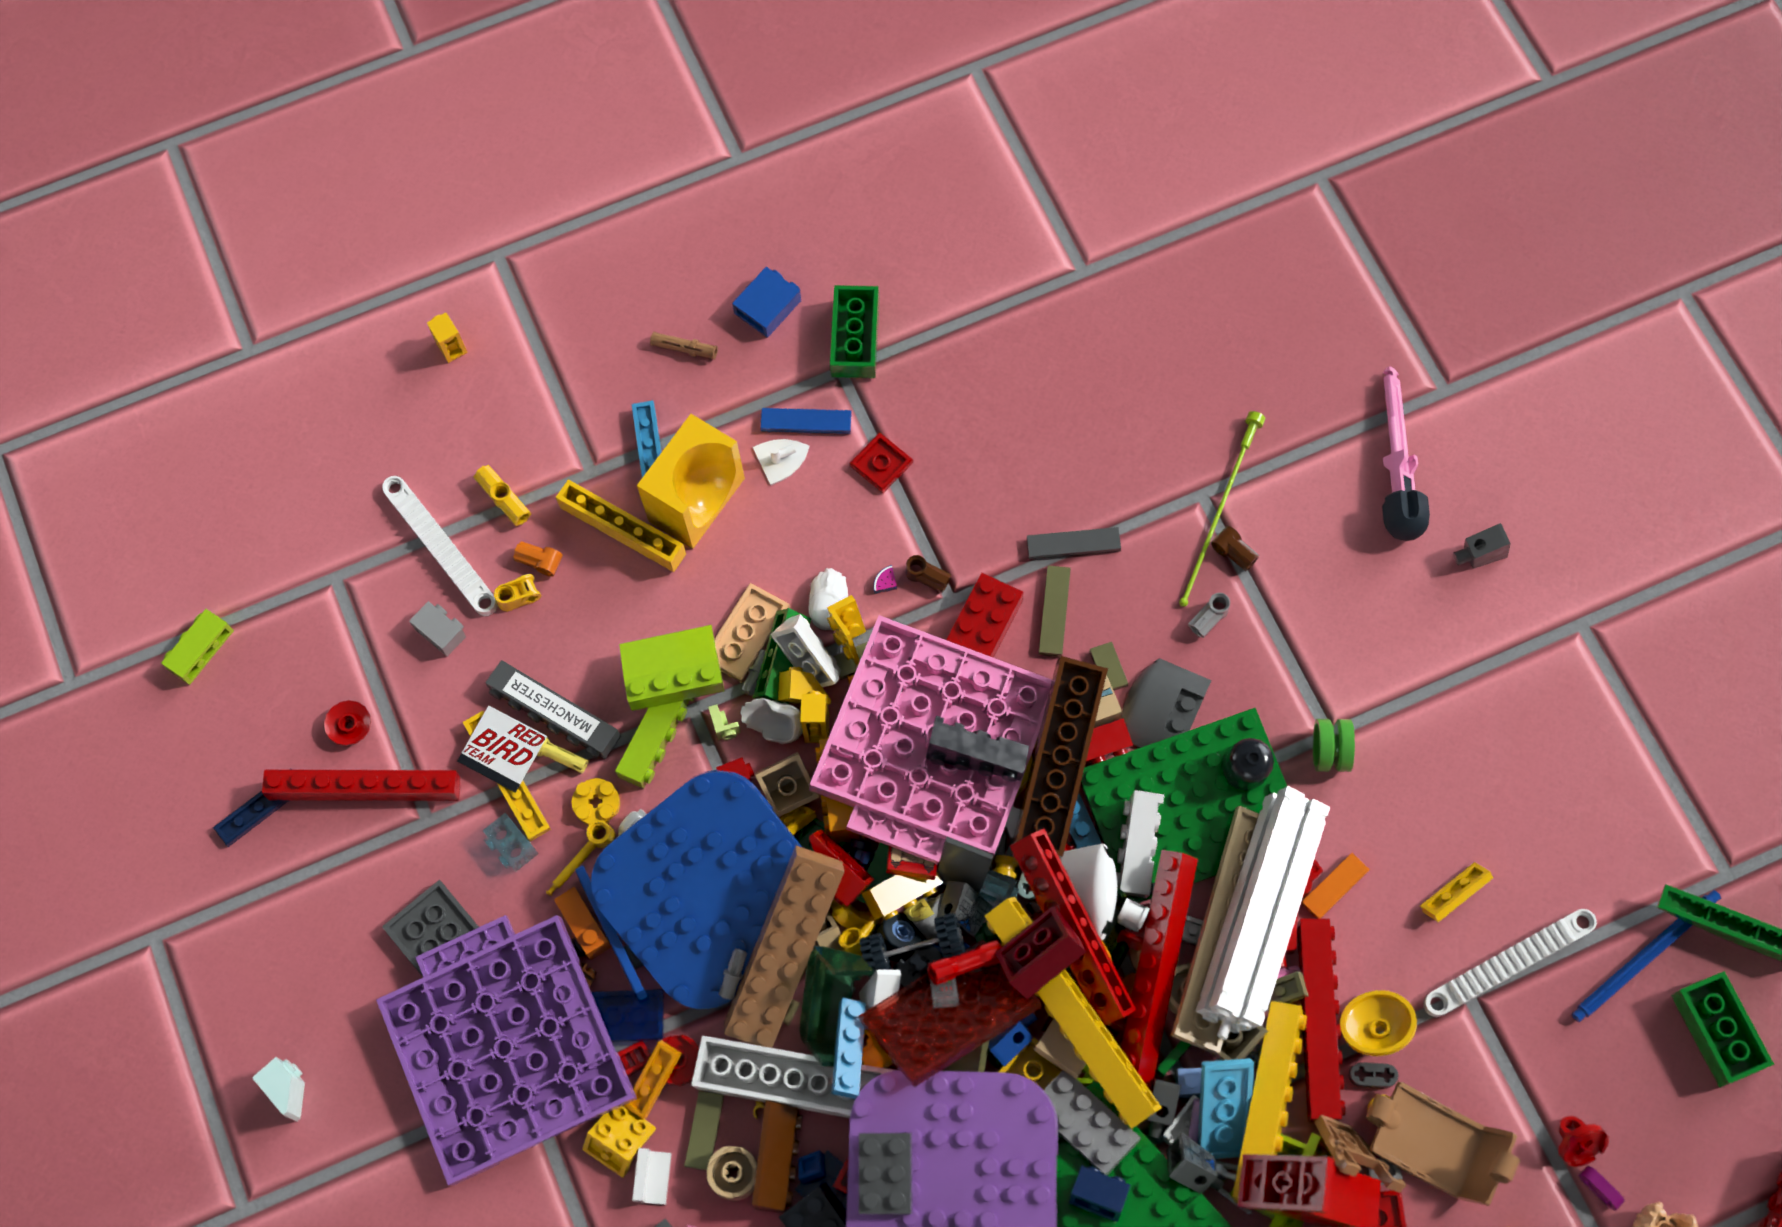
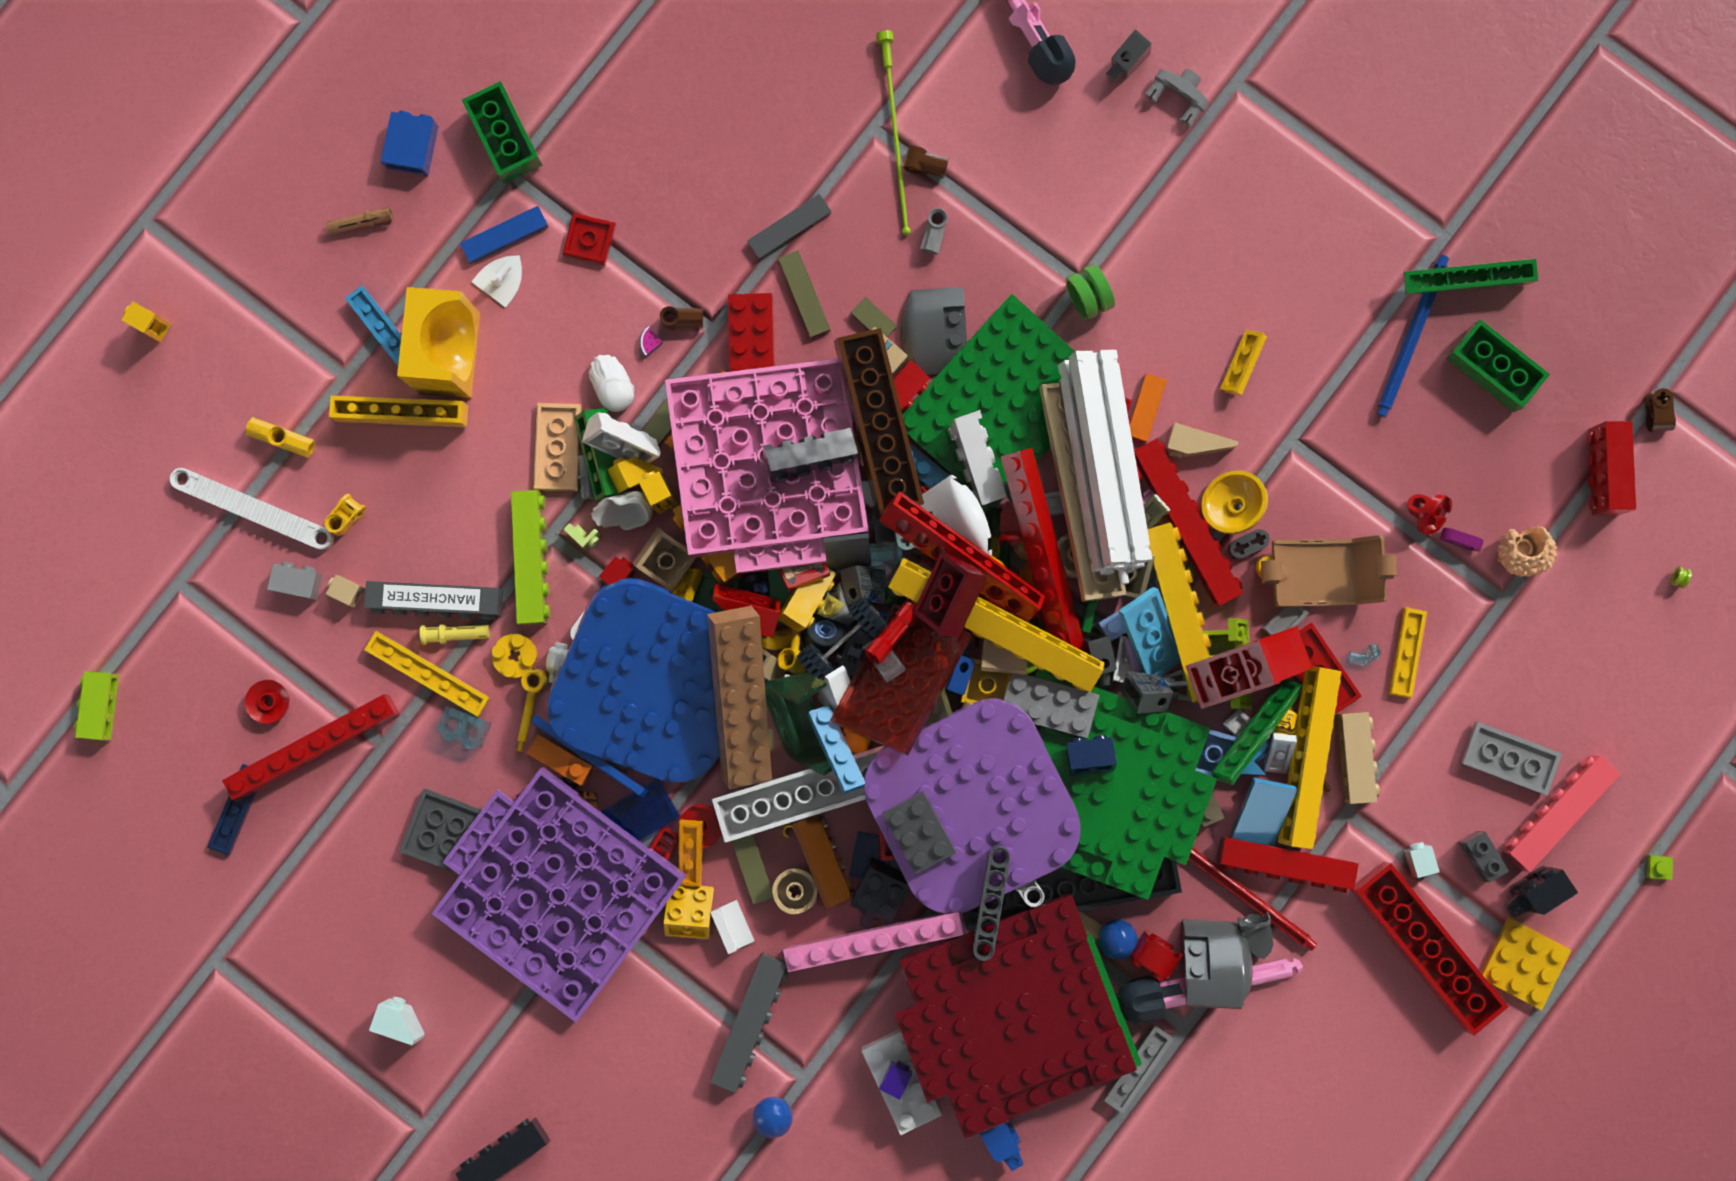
camera: 30 degrees left, 15 degrees up
sticker [457,705,547,793] -> none
orange piece [513,541,563,577] -> none
lime slope [619,625,725,711] -> none
light grey axle [719,949,747,999] -> none
blue tile [798,1150,825,1184] -> none
yellow bracket [827,595,866,666] -> none
yellow wheel [992,855,1018,881] -> none
white piece [1118,898,1150,932] -> none
black cylinder [1221,738,1274,791] -> none
medium nougat wing [1315,1115,1407,1193] -> none
white gear [1423,909,1597,1017] -> none
none -> tan brick [326,575,365,608]
none -> light grey connector [1145,69,1209,127]
none -> tan slope [1165,423,1239,459]

